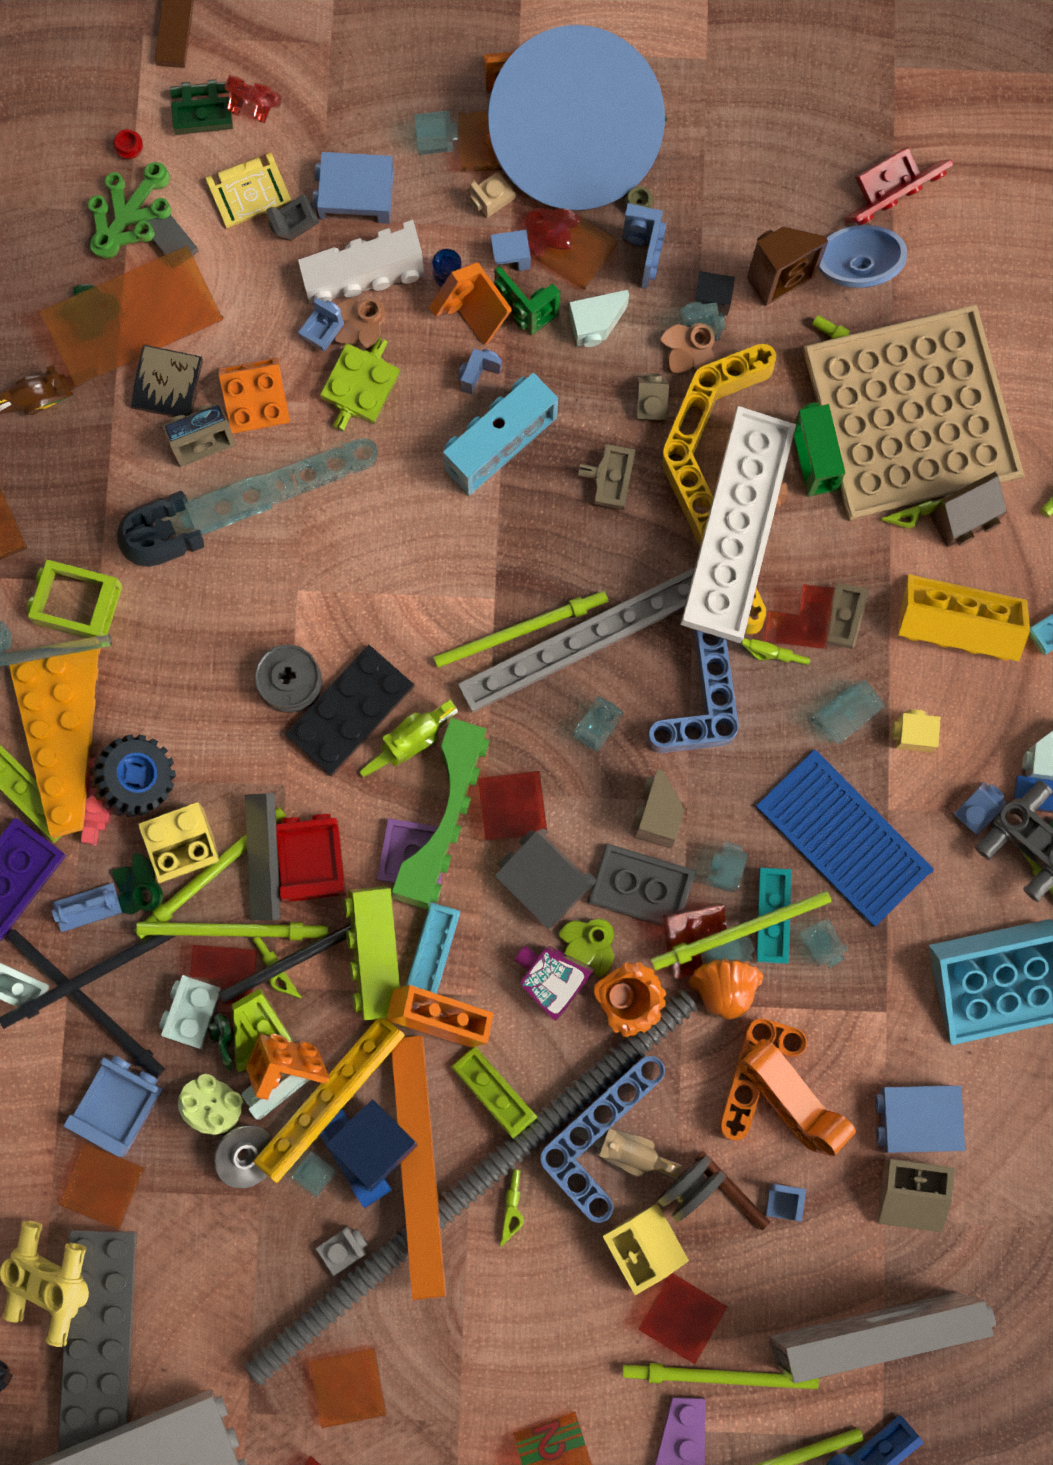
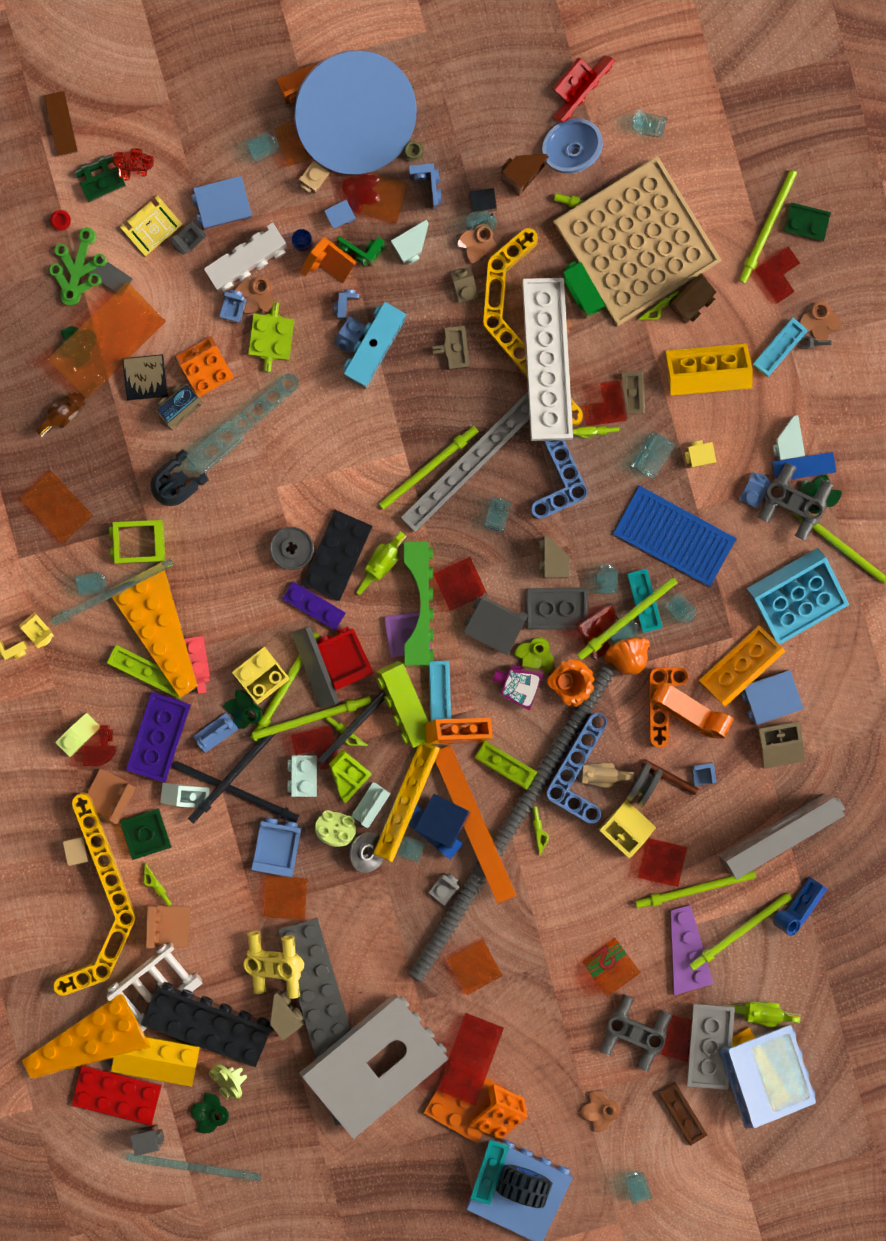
camera: 15 degrees left, 10 degrees up
black wheel [90,734,176,817] -> none
dark green plate [208,1014,233,1071] -> none
orange bracket [246,1033,330,1100] -> none
none -> dark tan slope [270,989,304,1041]
none -> dark purple plate [283,582,346,630]
none -> medium blue bracket [334,316,366,354]
none -> clear light blue bracket [632,110,667,138]
none -> light orange plate [699,625,785,707]

